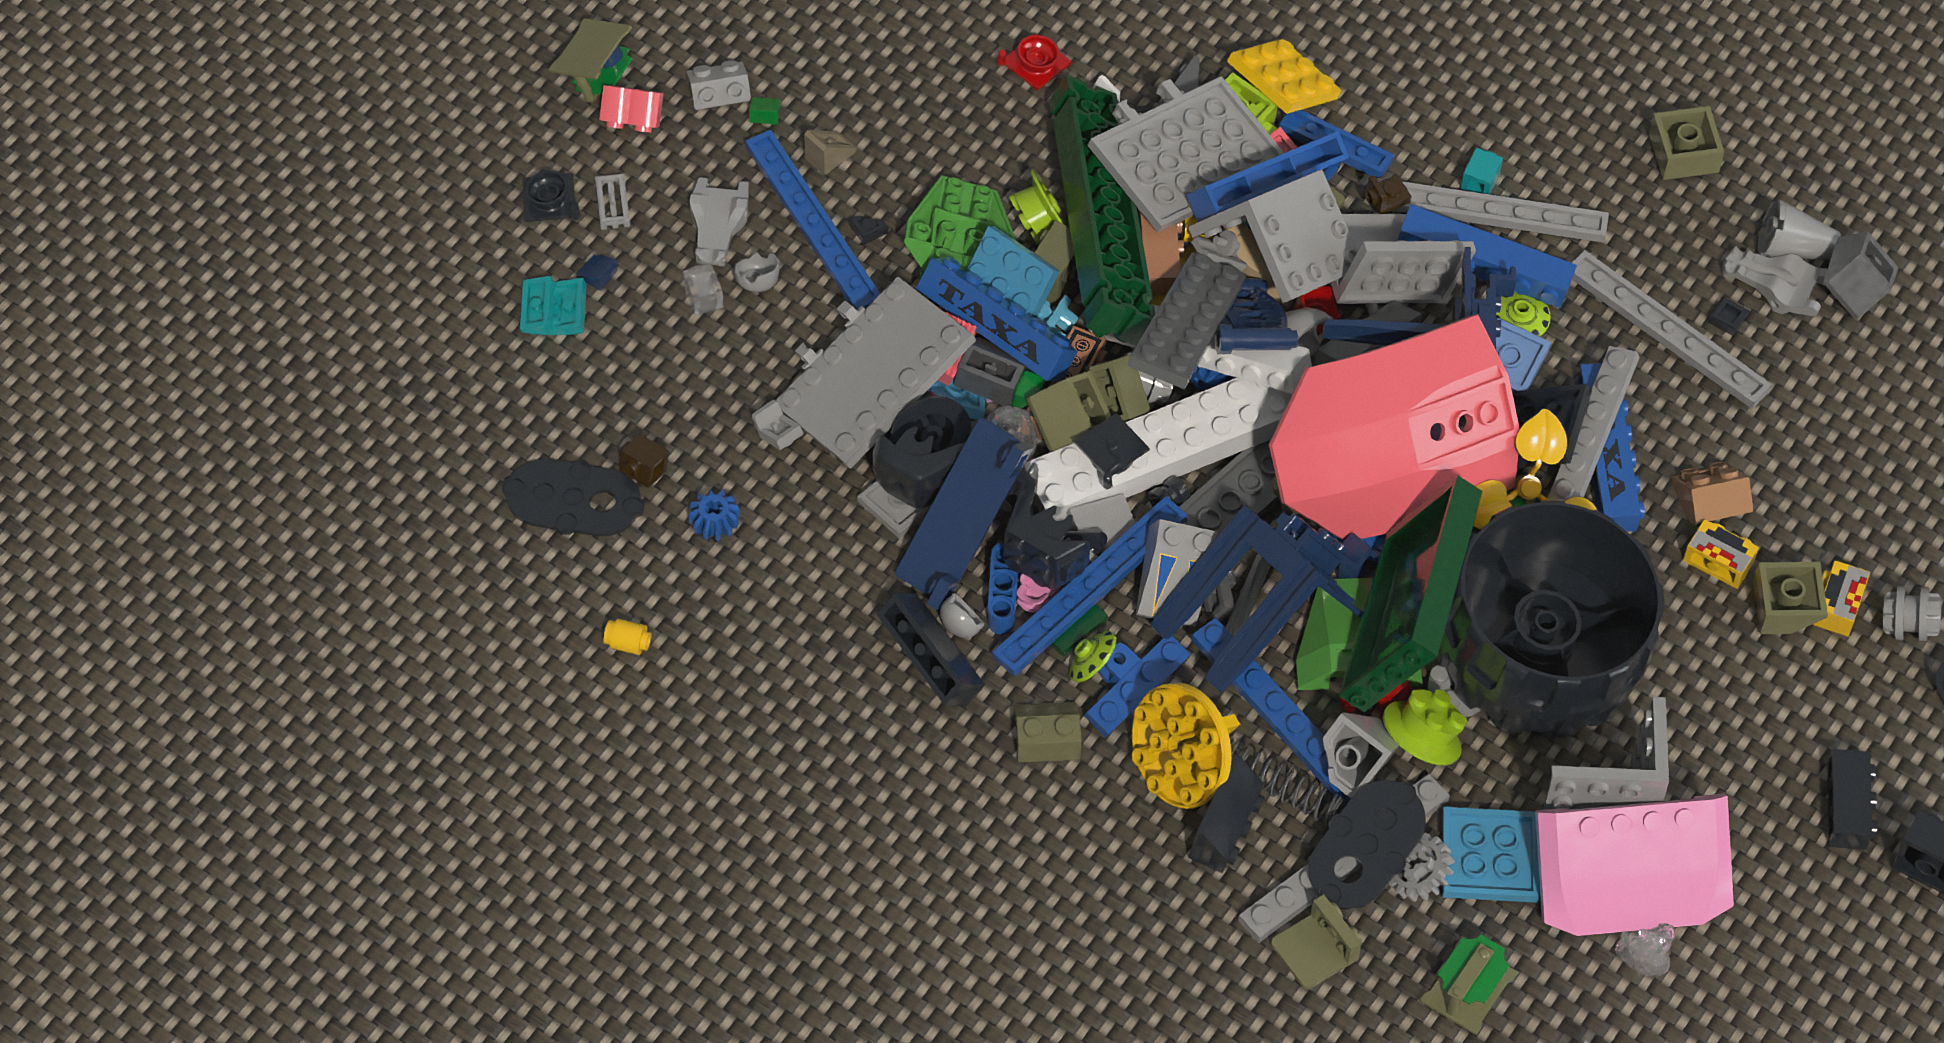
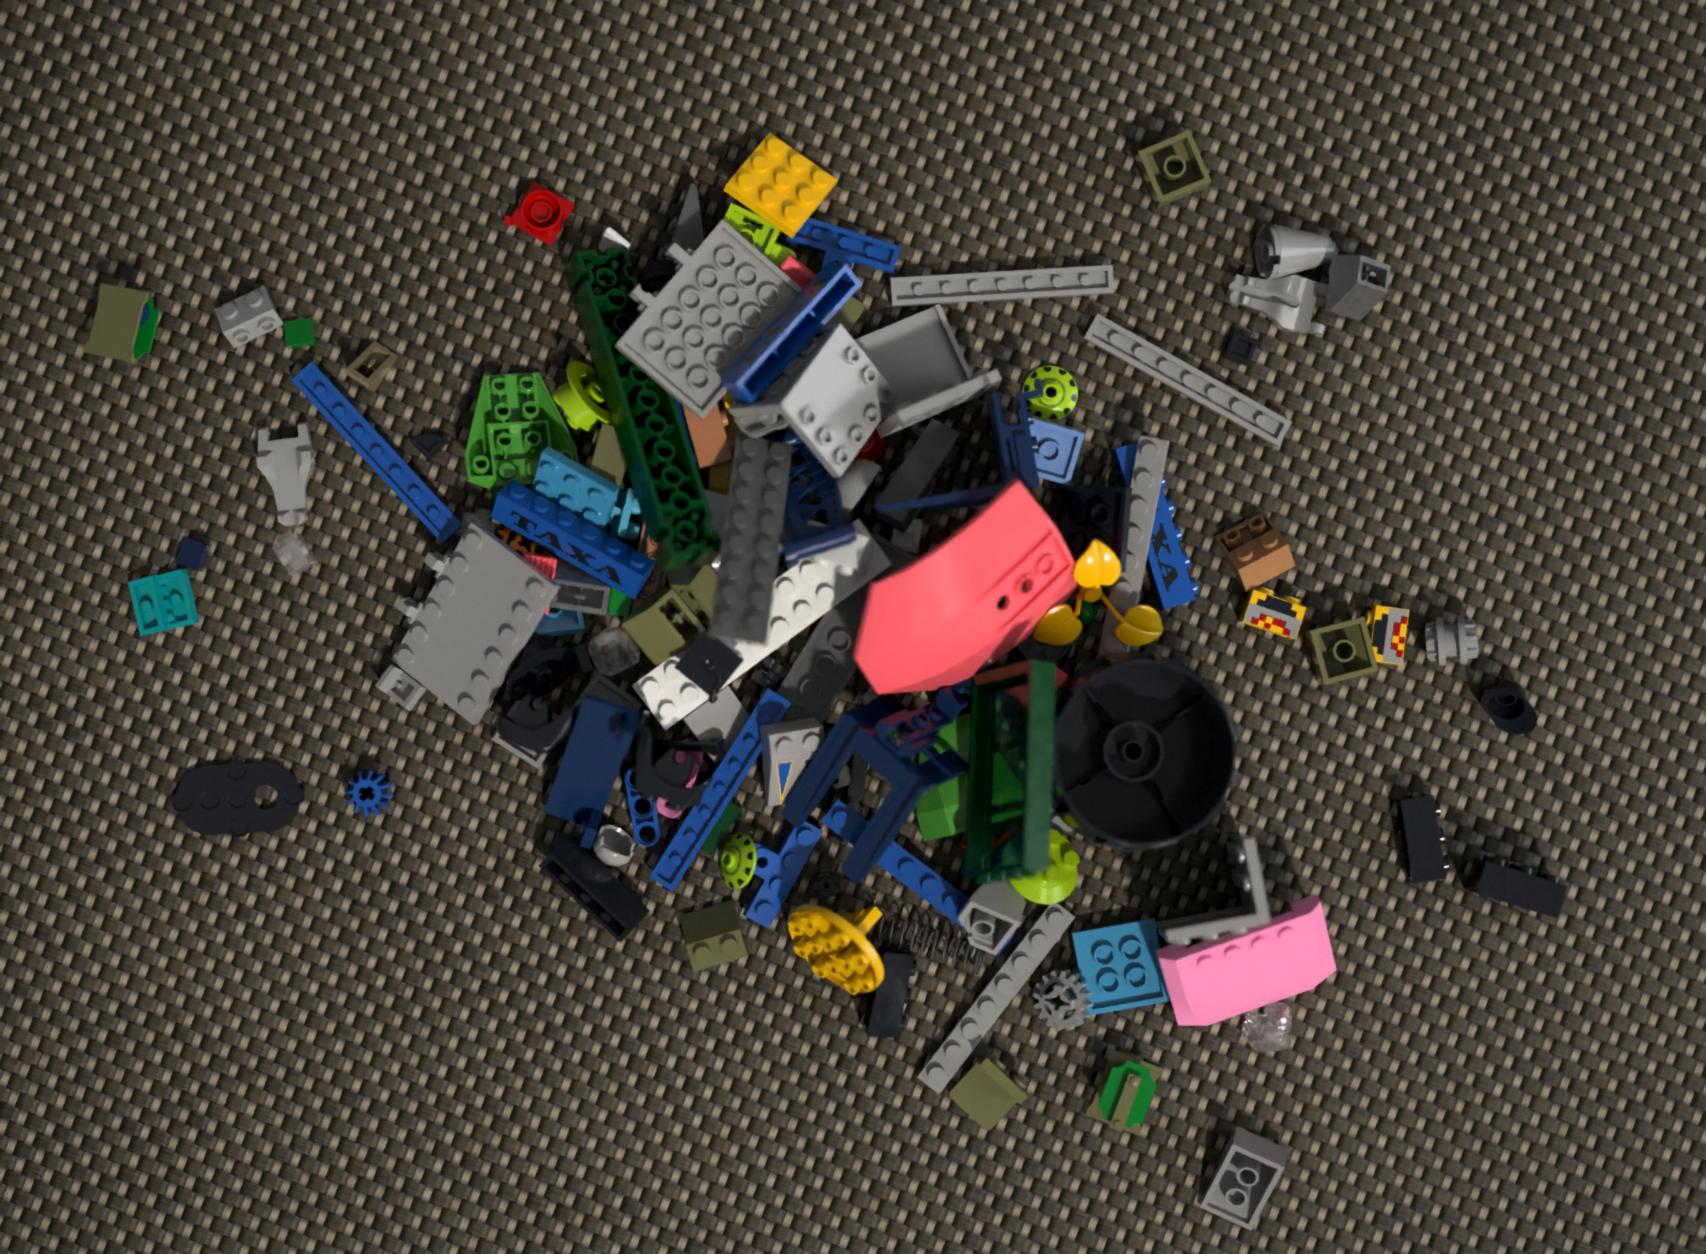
camera: 10 degrees left, 30 degrees up
black hat [523,170,581,222] -> none
light grey tile [595,174,630,230] -> none
coral brick [599,85,664,133] -> none
yellow brick [603,619,651,655] -> none
dark brown brick [619,433,669,488] -> none
light grey hair [734,252,780,293] -> none
black piece [1309,780,1426,910] -> none
dark brown bracket [1365,175,1412,214] -> none
blue brick [1397,204,1577,308] -> none
teal brick [1460,148,1503,195] -> none

